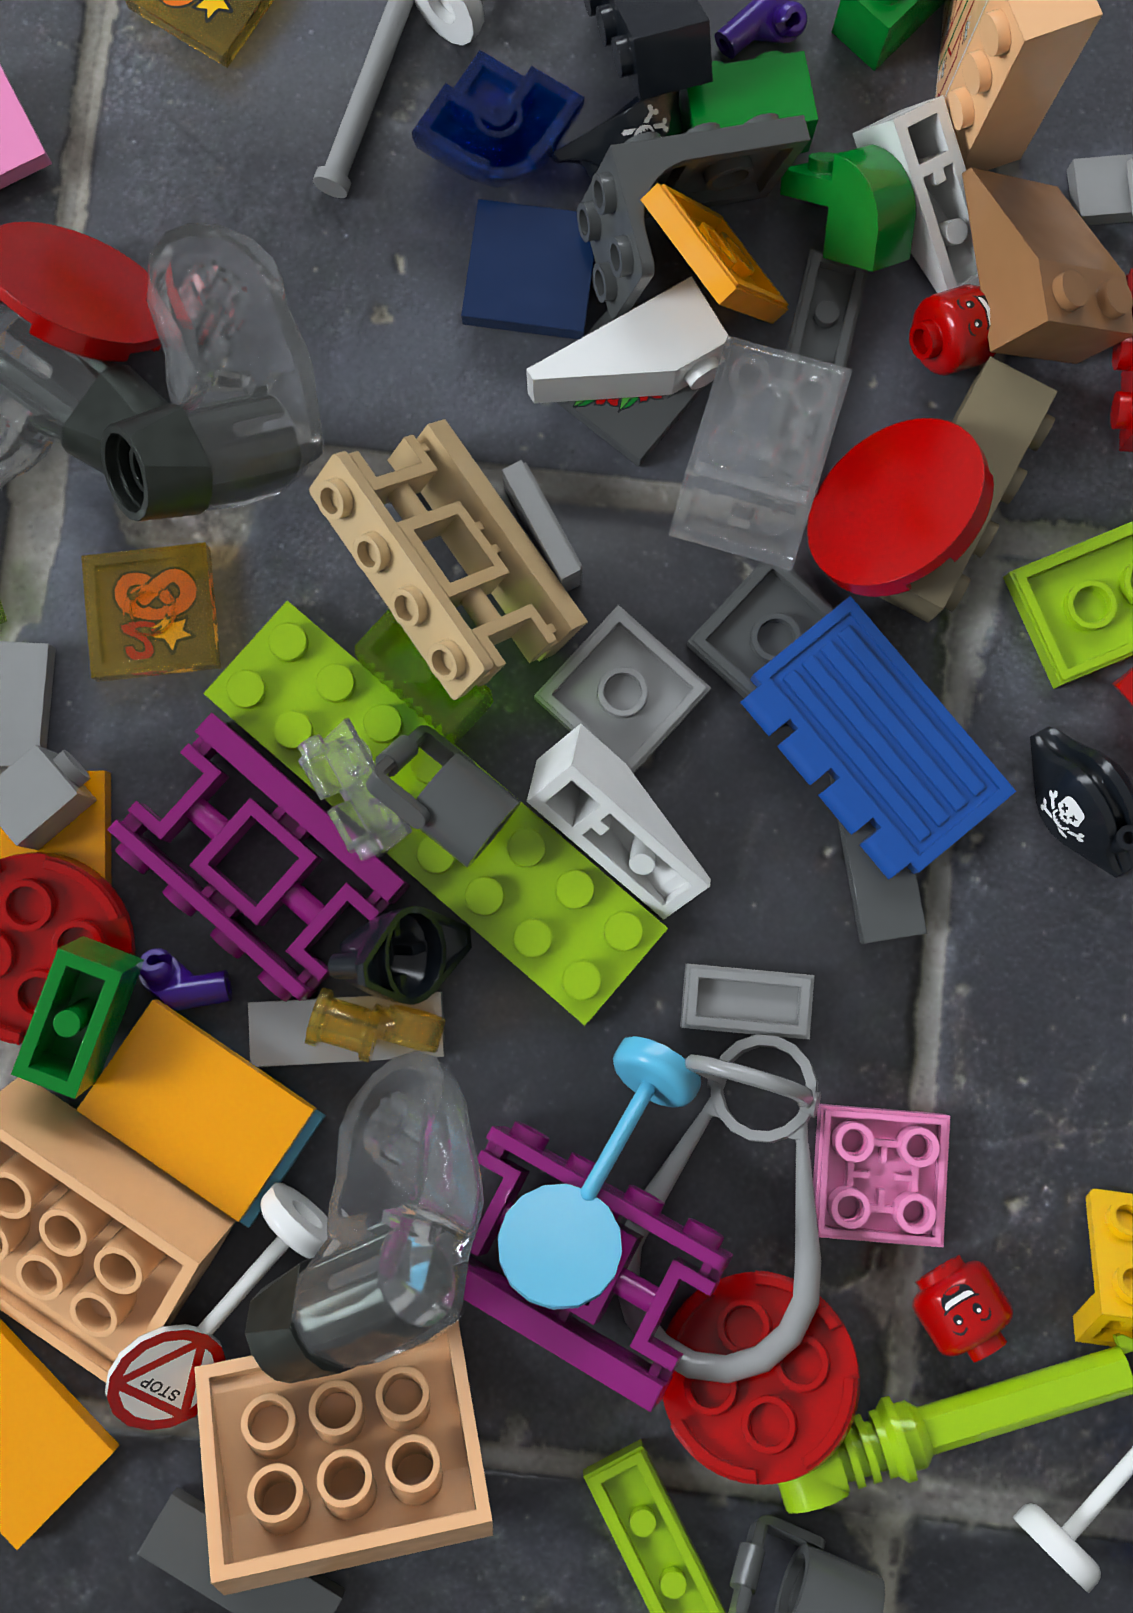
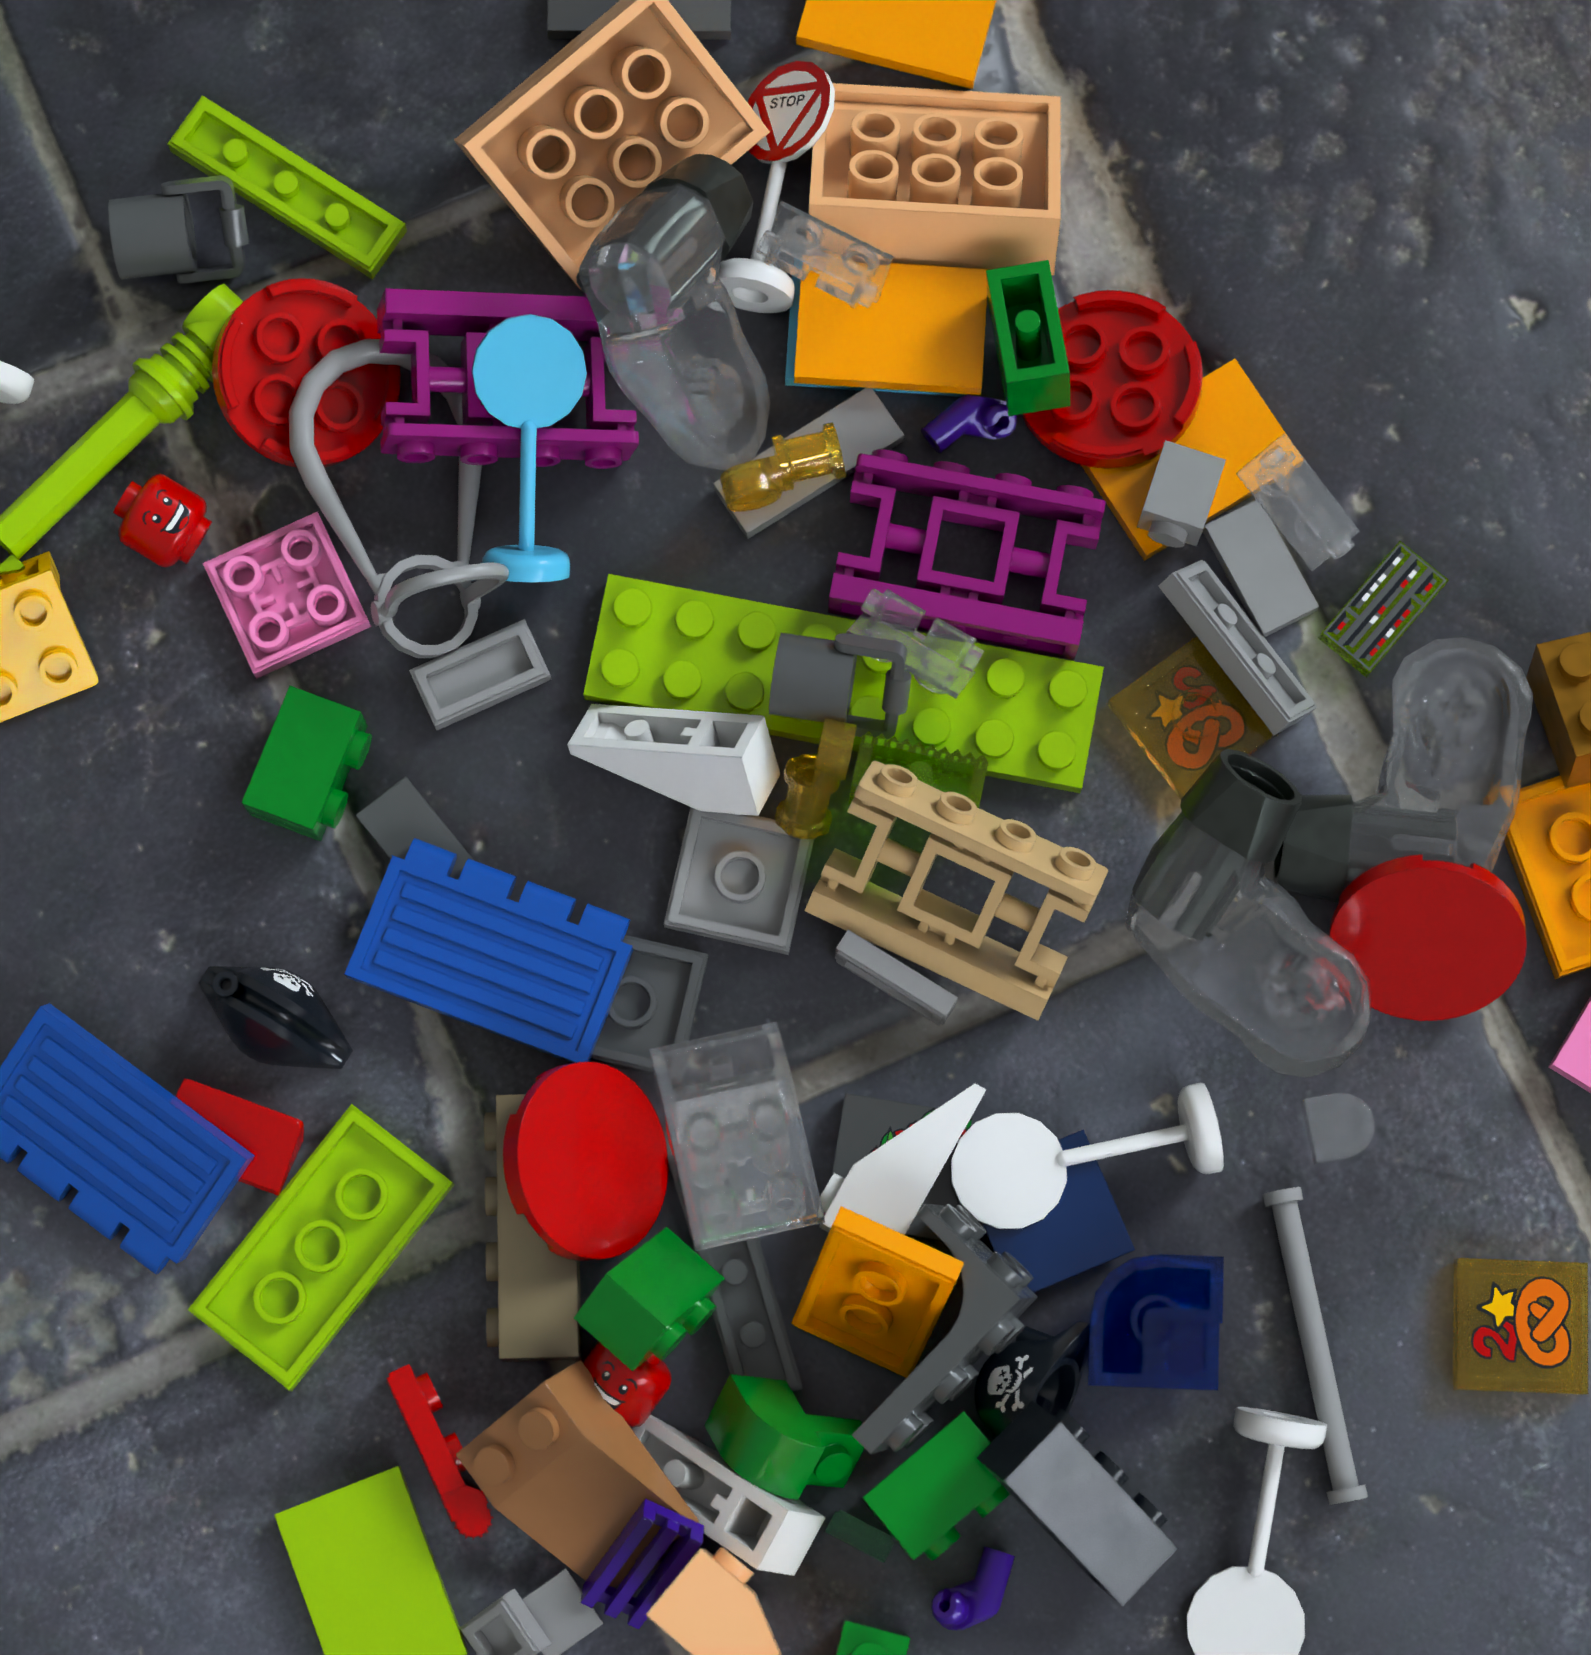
camera: 150 degrees right, 5 degrees down
black hat [328,906,472,1005] -> none
none -> green brick [242,686,372,841]
none -> green brick [574,1227,725,1372]
none -> dark purple tile [581,1499,704,1629]
none -> clear hinge [756,201,894,309]
none -> clear yellow connector [775,718,857,839]
none -> clear green tile [824,1509,895,1563]
none -> white piece [951,1083,1224,1229]
none -> light grey tile [1158,560,1317,735]
none -> clear tile [1301,1093,1375,1165]

